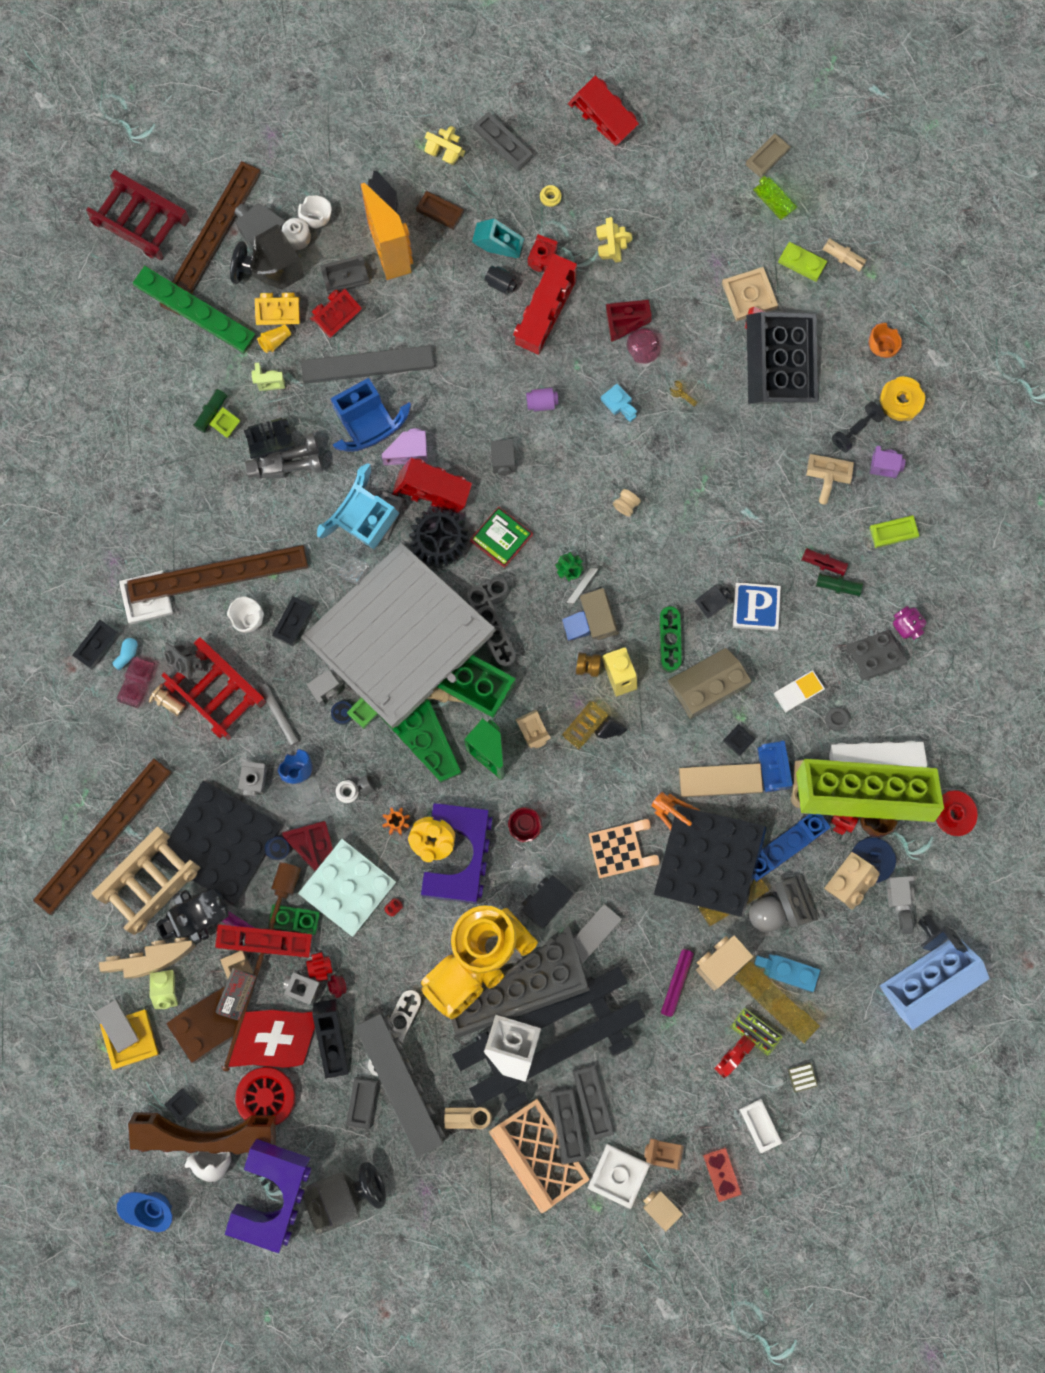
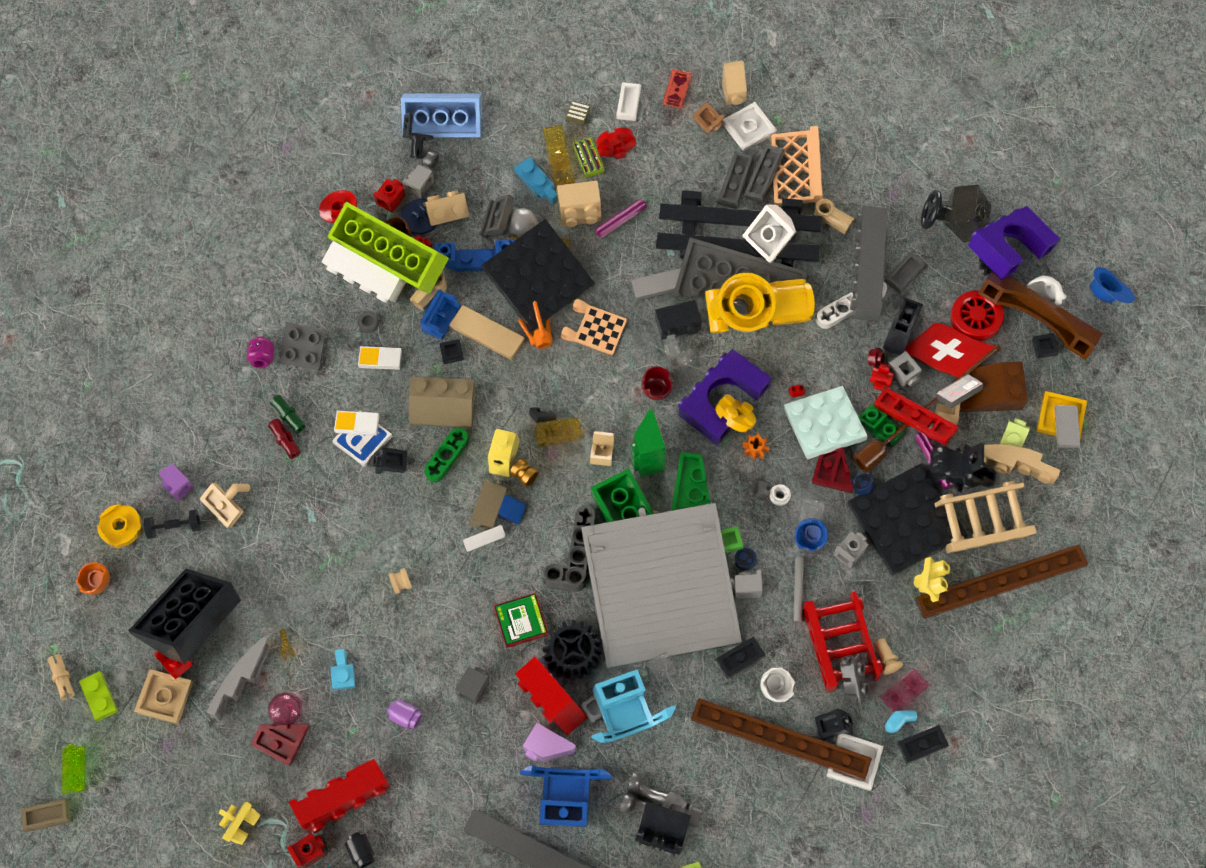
camera: 145 degrees left, 10 degrees down
green gear [555,552,584,582] -> none
lime tile [869,515,919,548] -> none
none -> light grey slope [207,637,272,720]
none -> white tile [334,411,379,435]
none -> red brick [373,179,405,213]
none -> black bracket [814,708,853,740]
none -> light yellow hips [914,557,950,602]

